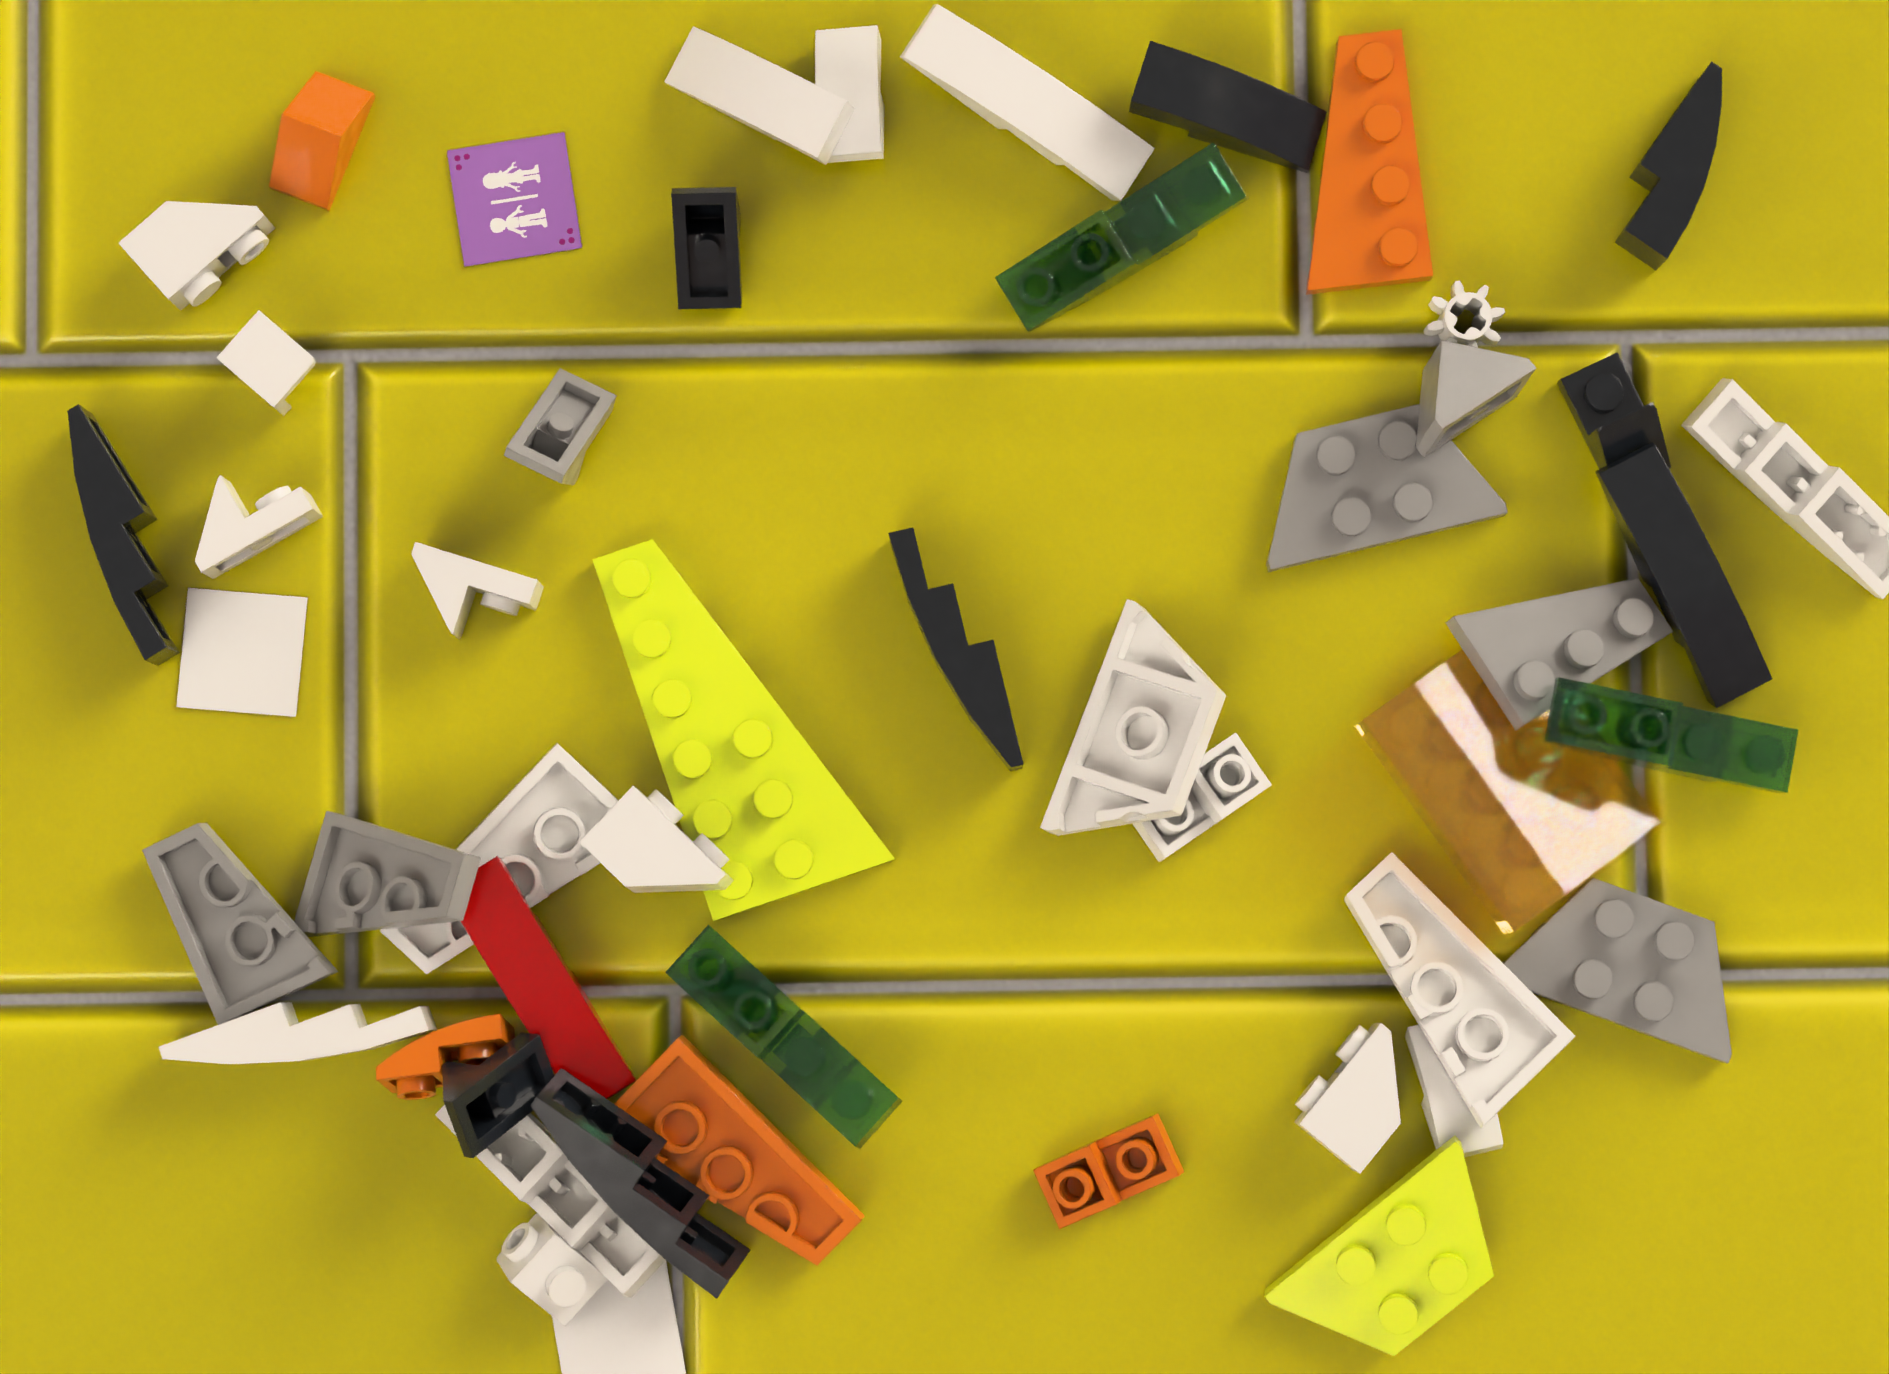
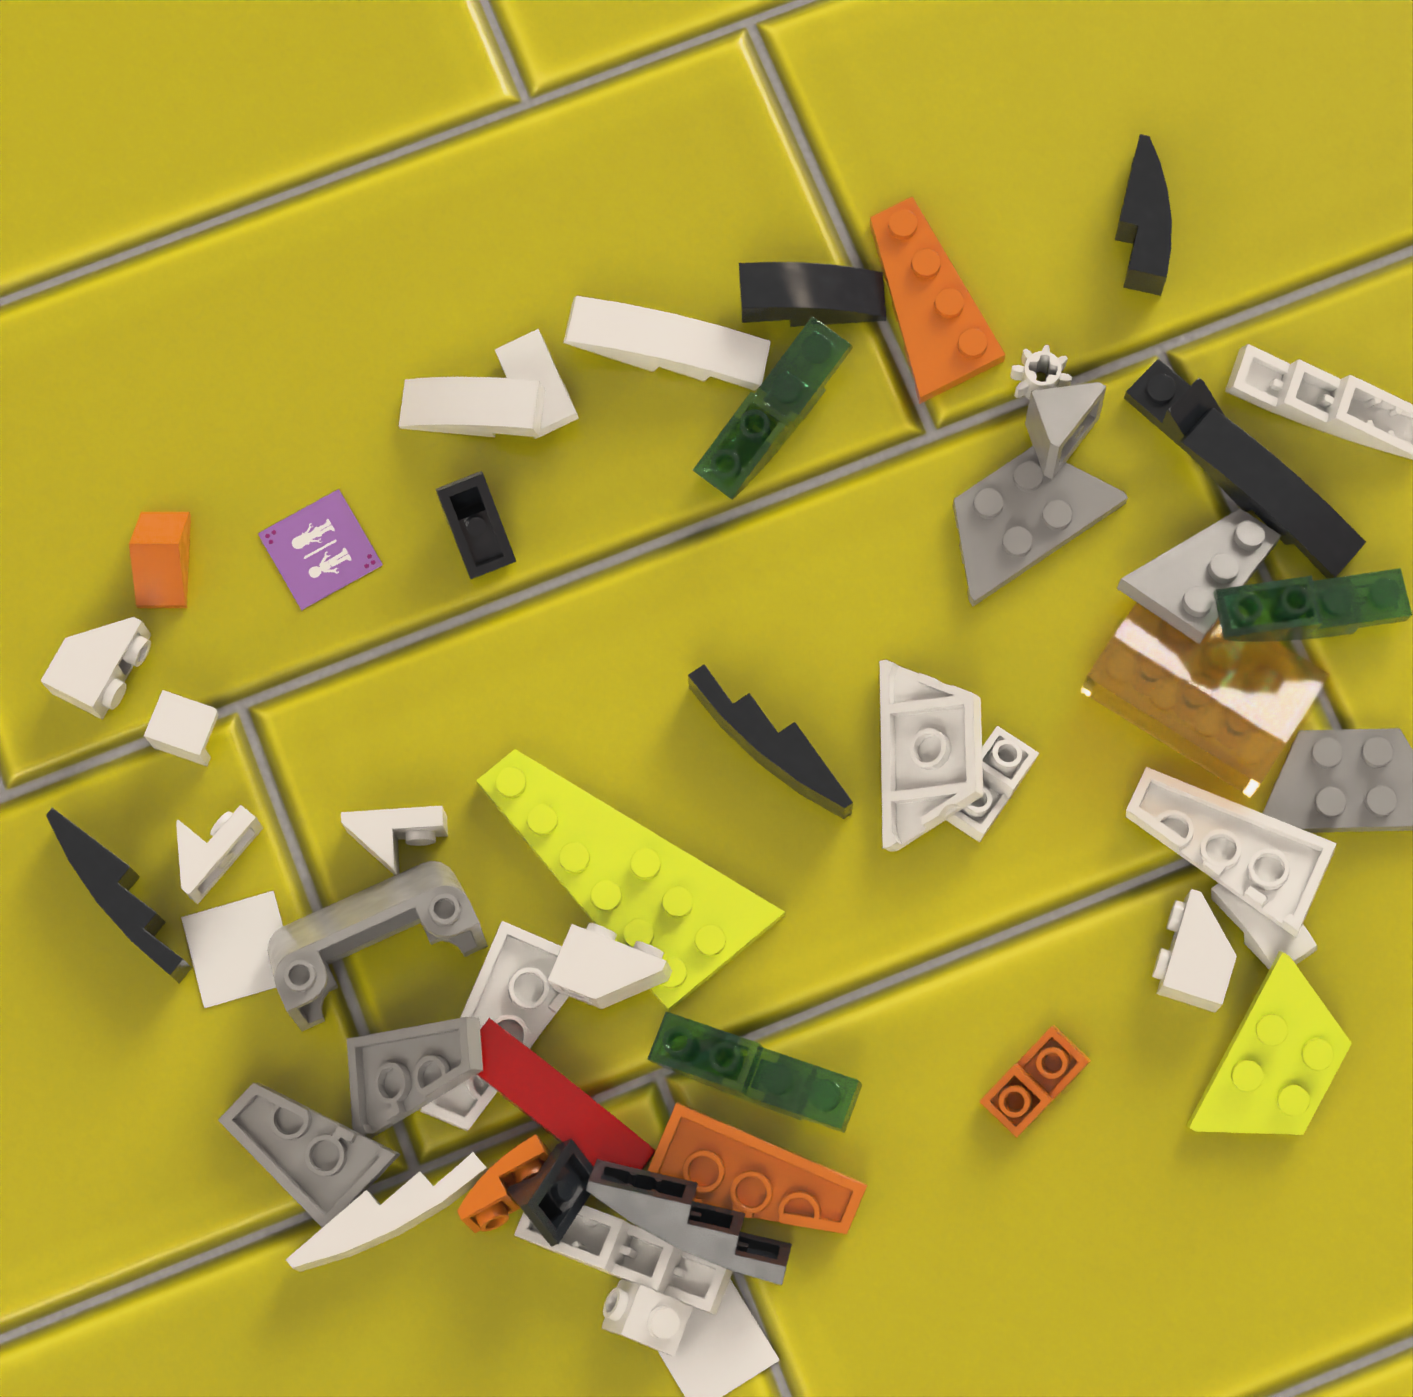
camera: 20 degrees left, 10 degrees down
light grey slope [504,368,617,485] -> none
none -> light grey windscreen [267,861,488,1031]

